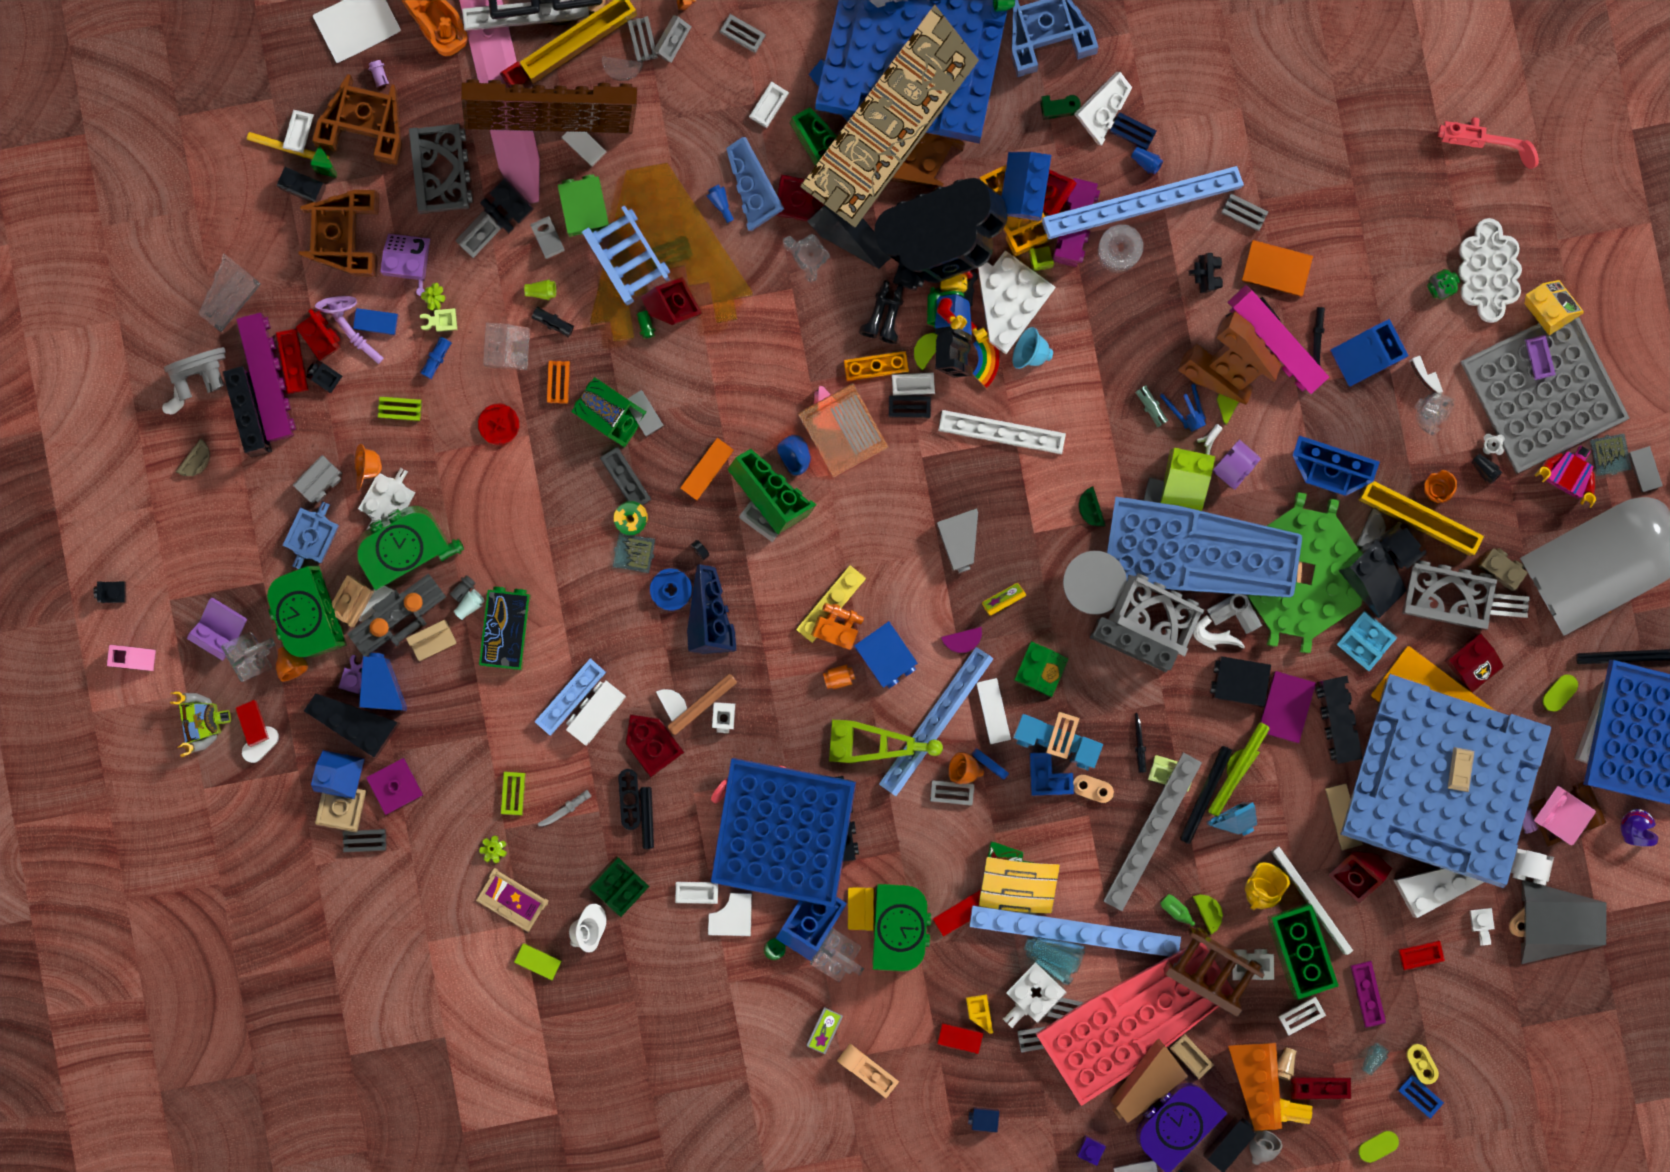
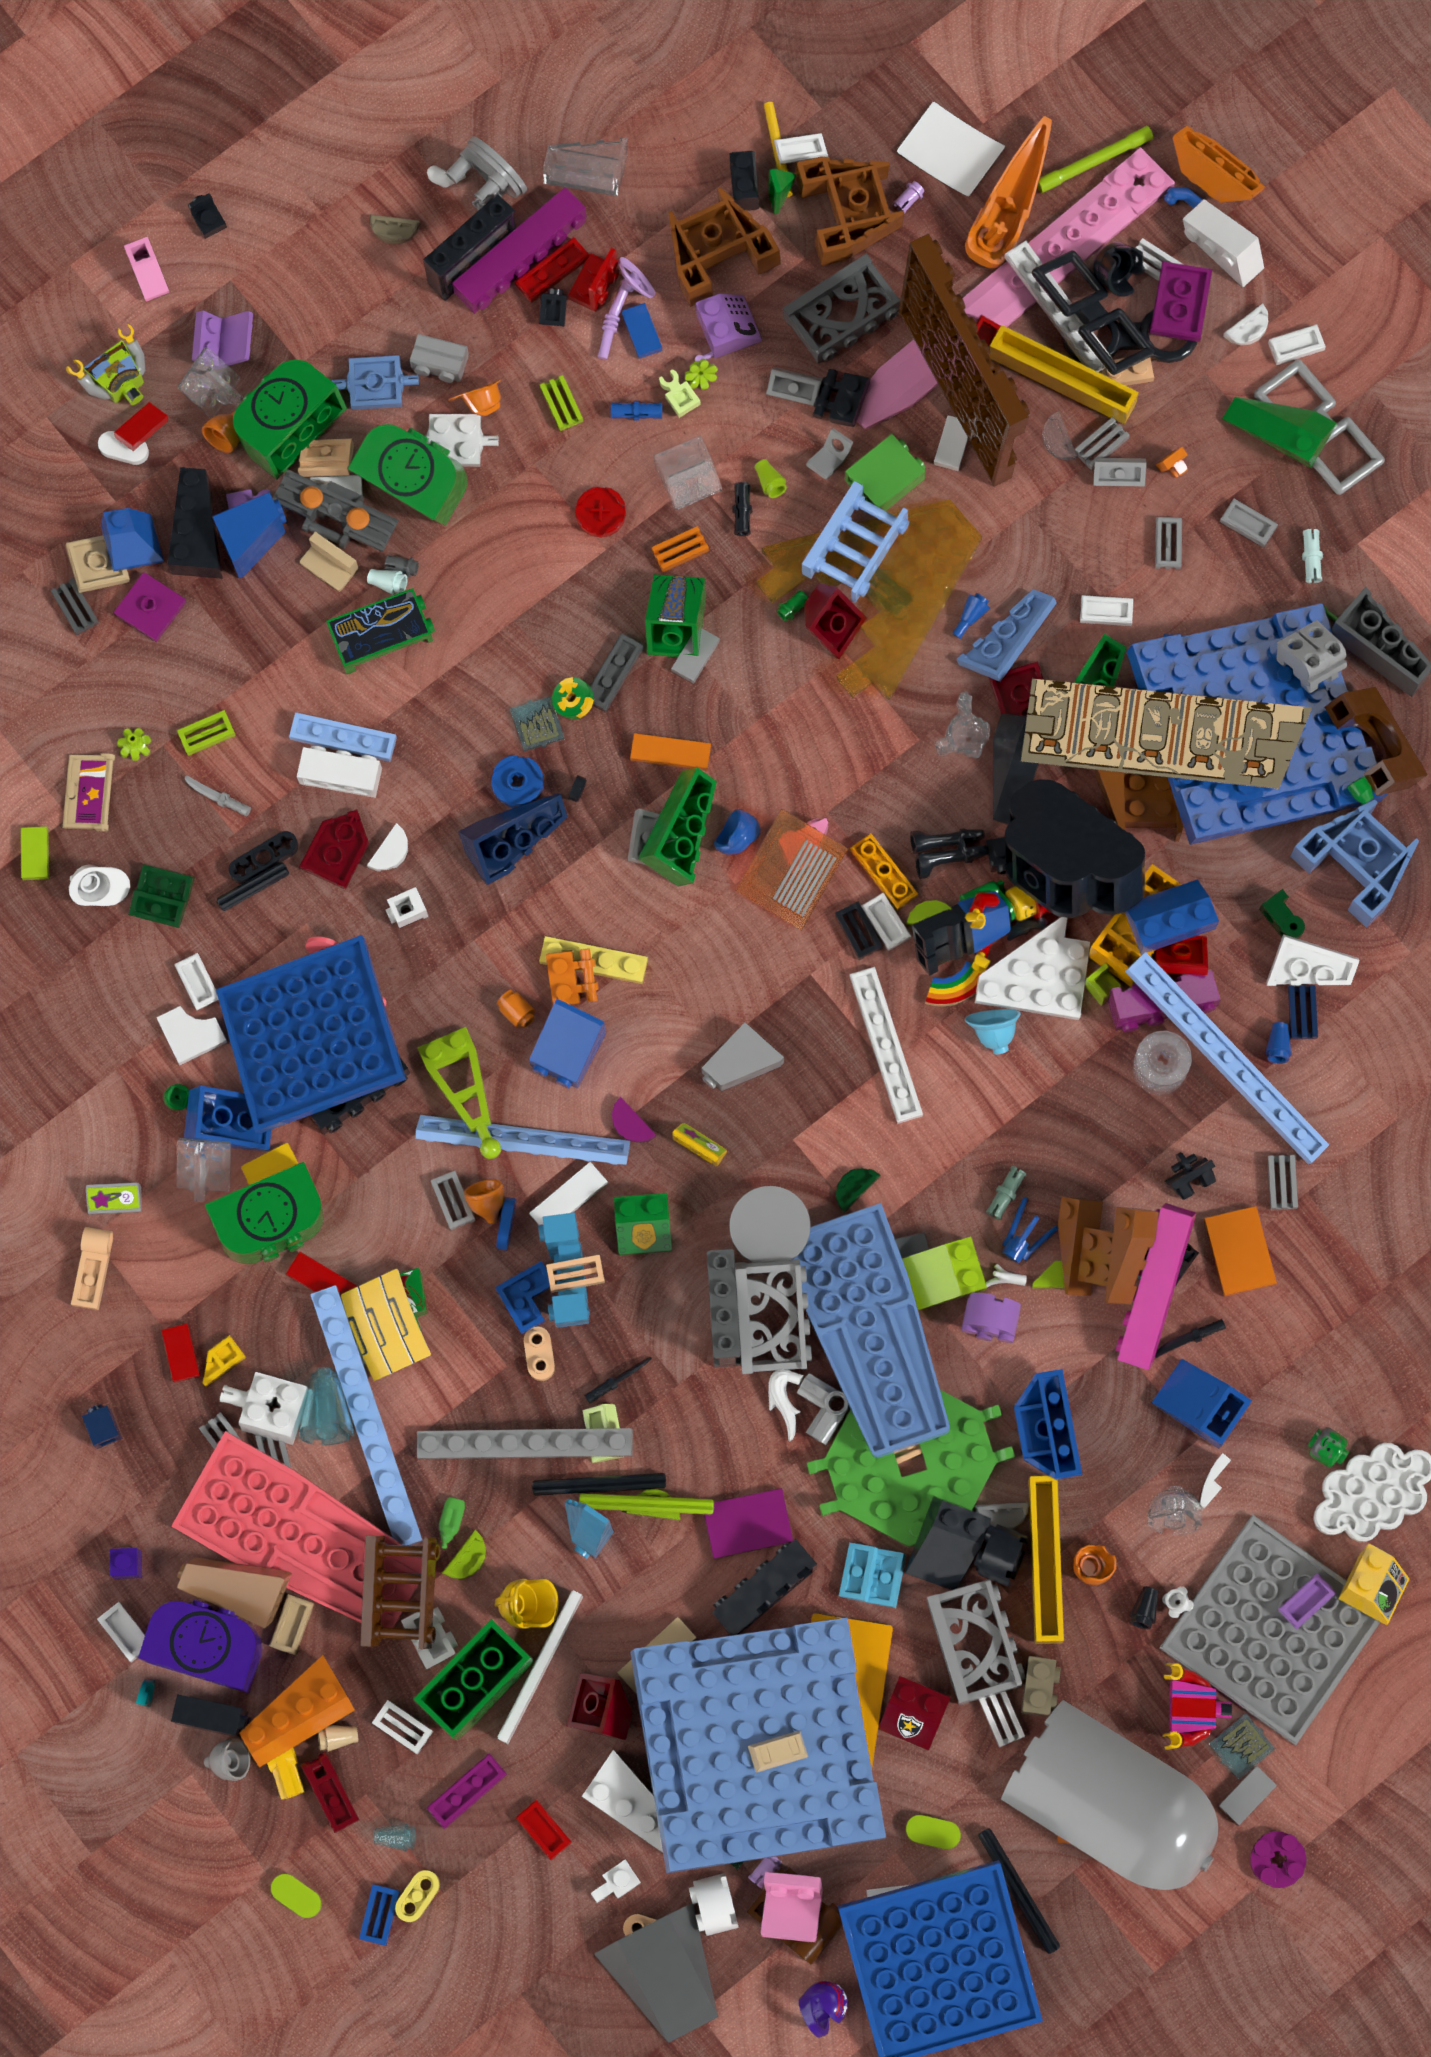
camera: 70 degrees right, 10 degrees down
green pin [438,539,465,561] -> none
nougat axle [668,674,737,735] -> none
black brick [1210,656,1271,707] -> none

